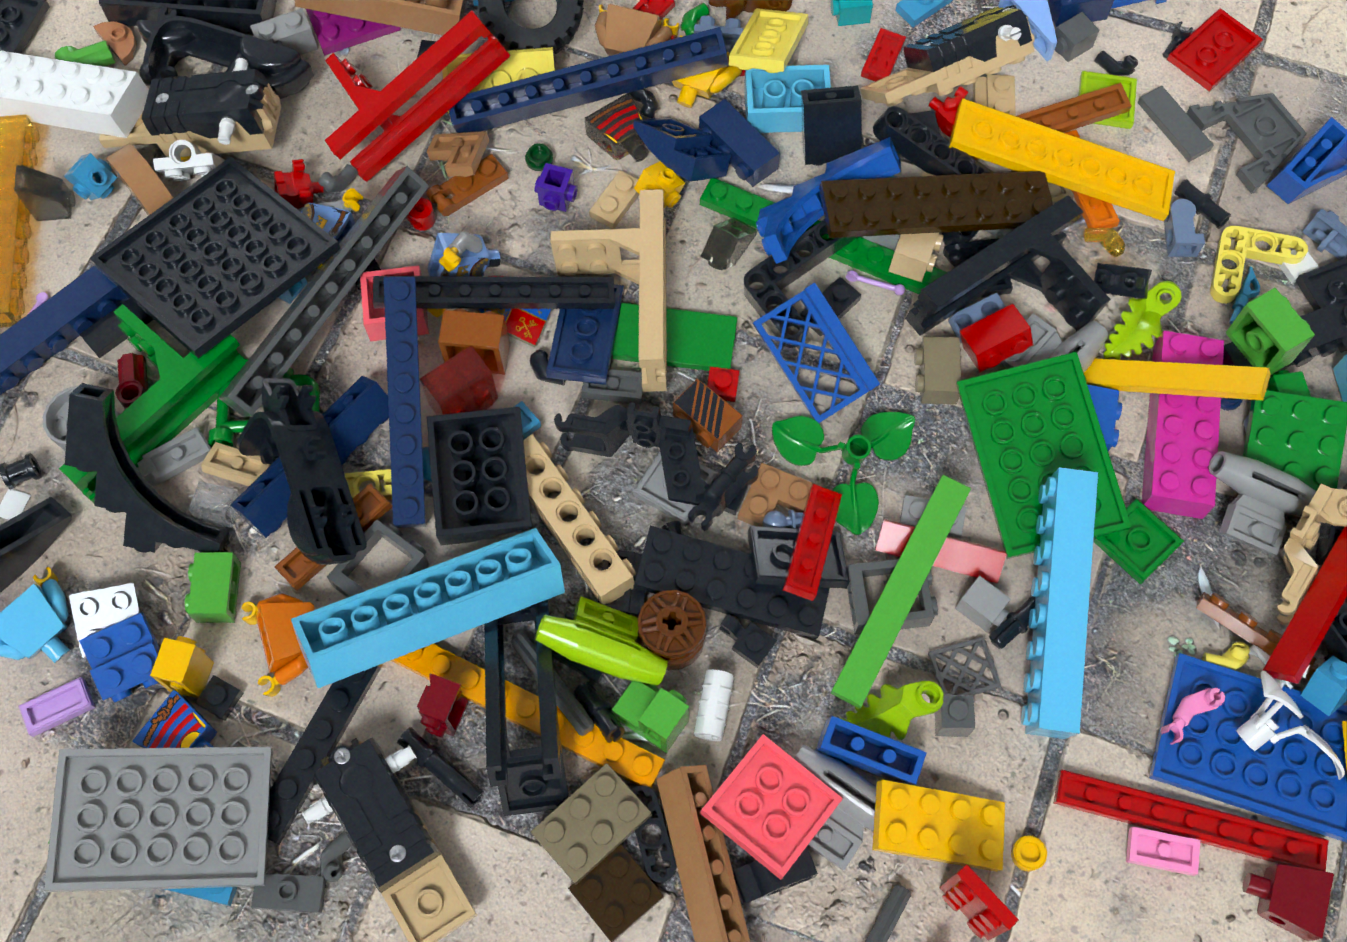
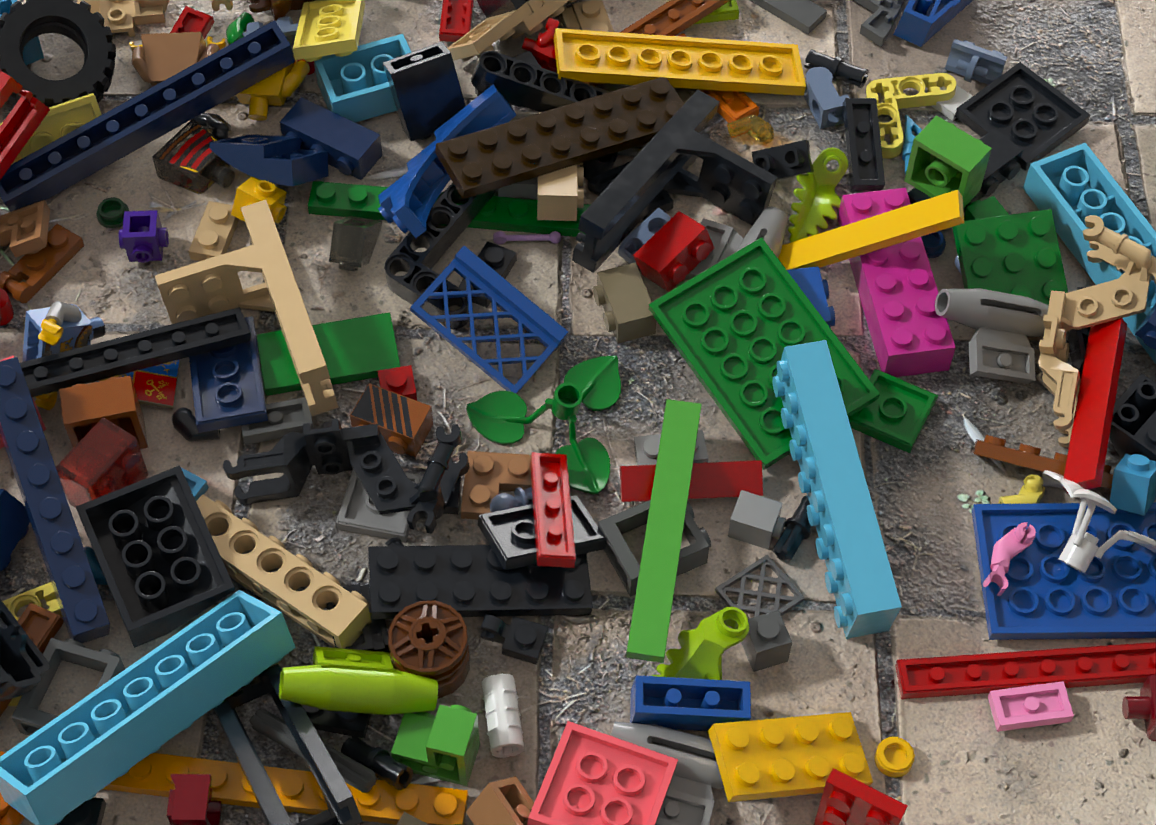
camera: 20 degrees left, 10 degrees down
none -> black plate [842,98,885,191]

